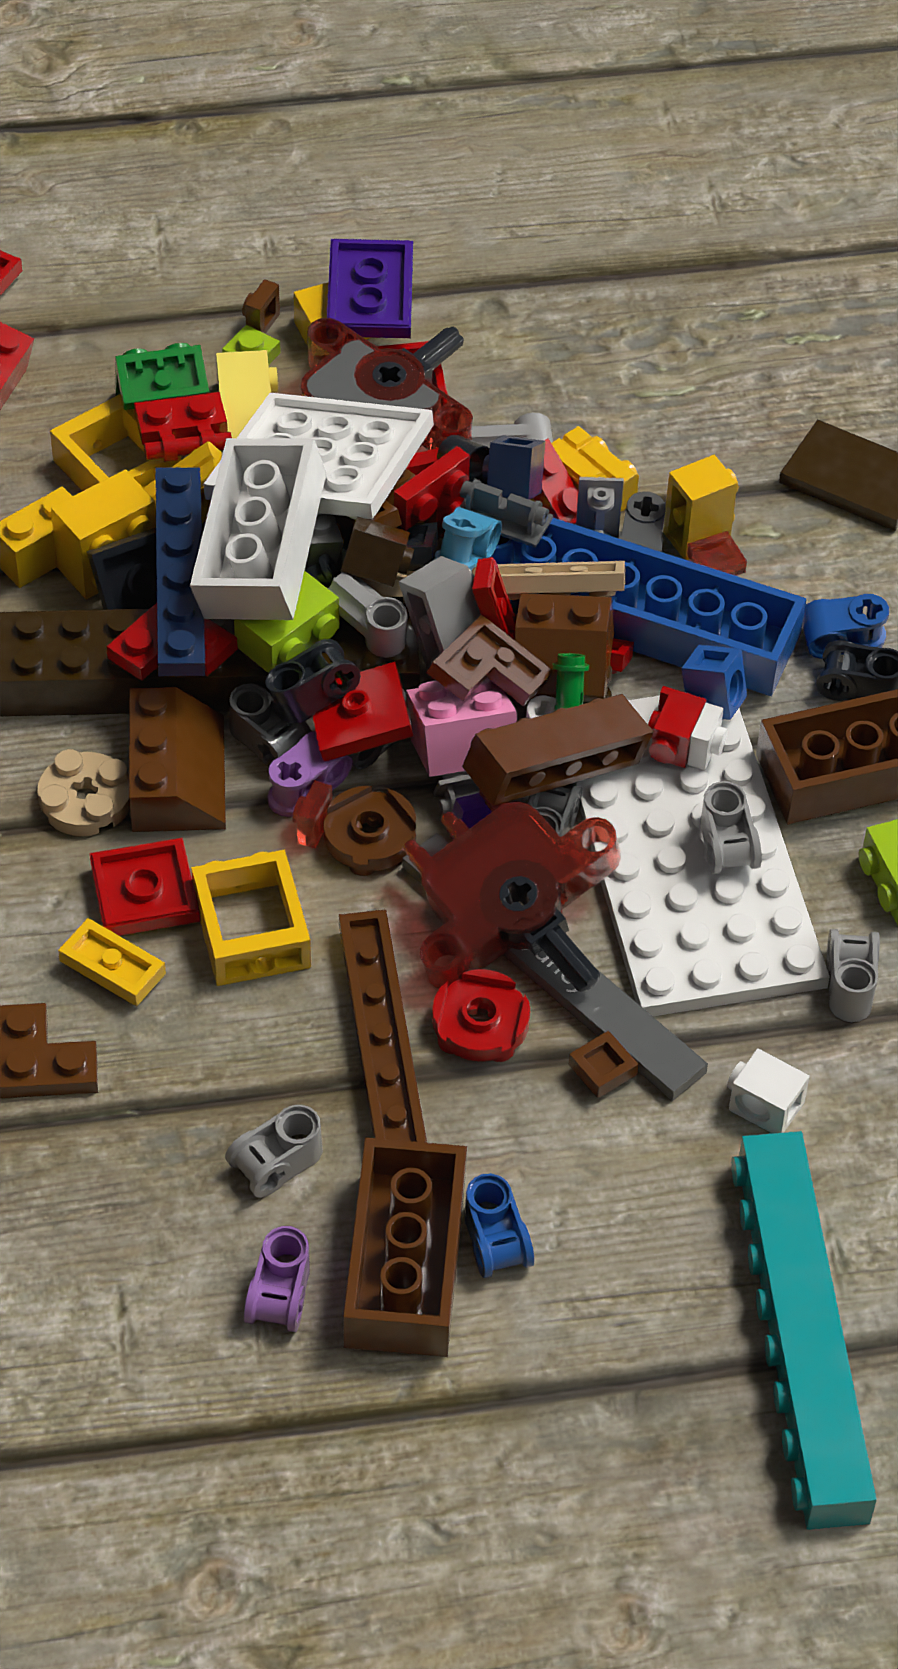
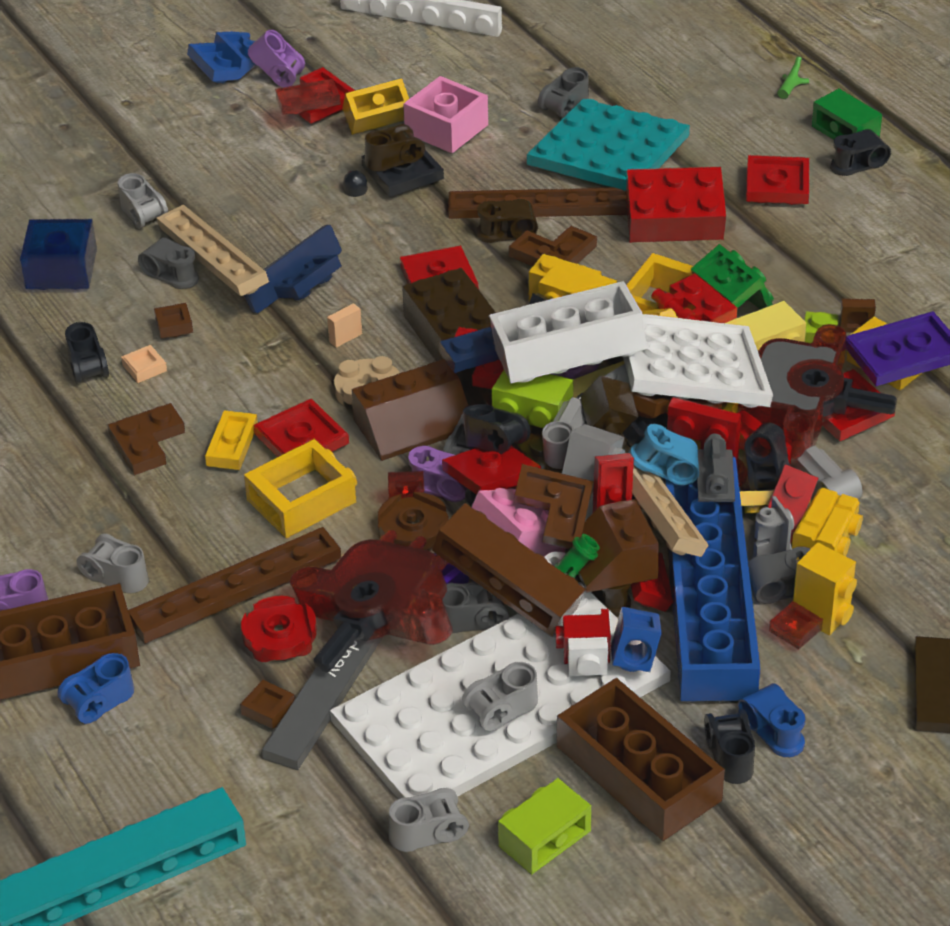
camera: 70 degrees right, 10 degrees down
dark blue brick [482,435,546,500] -> none
white brick [727,1048,810,1134] -> none

